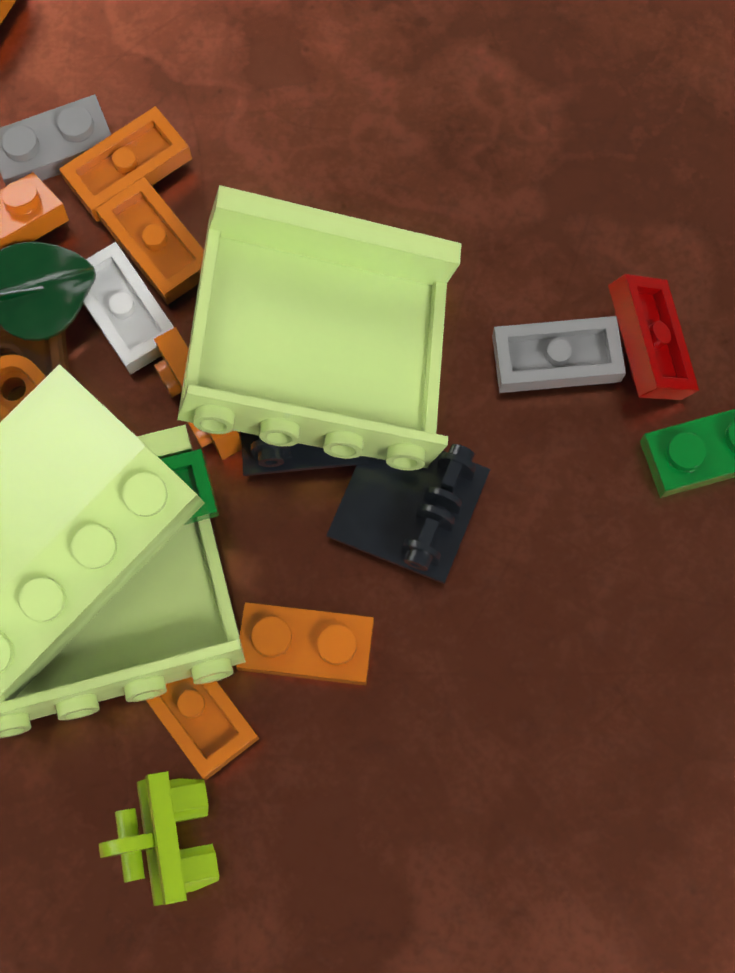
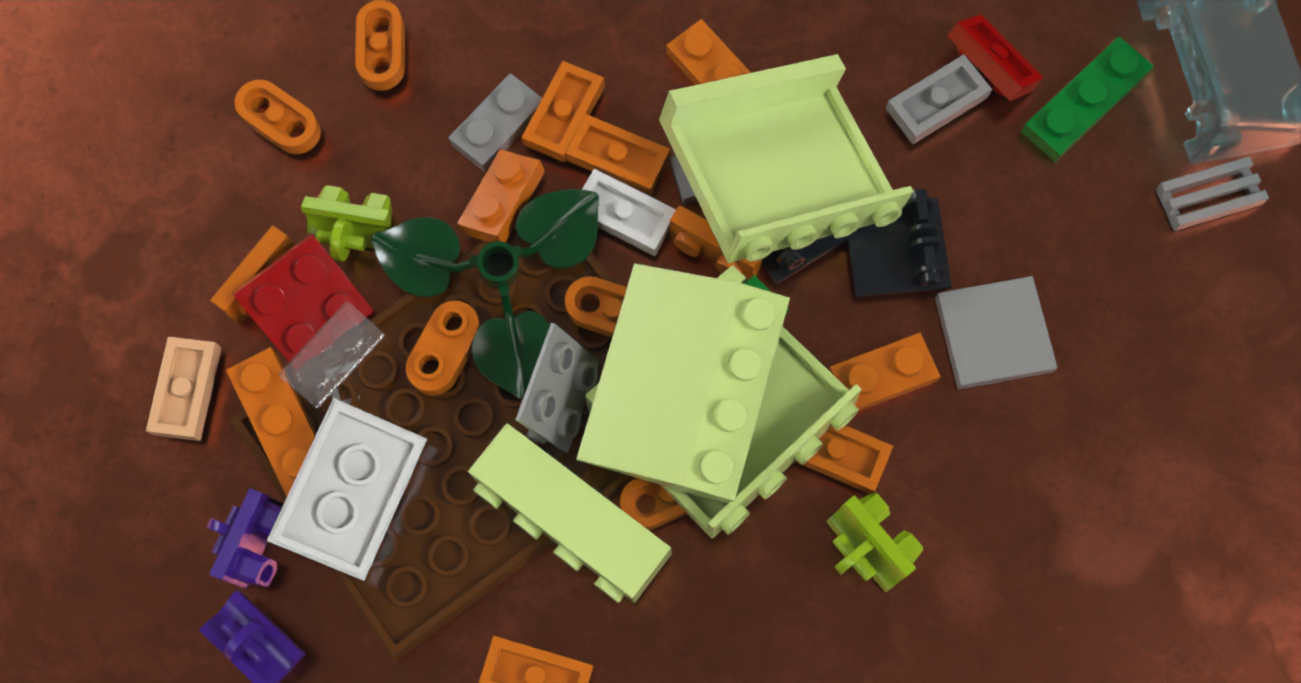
camera: 25 degrees left, 0 degrees up
none -> orange plate [666,19,751,85]
none -> light grey tile [935,276,1058,390]

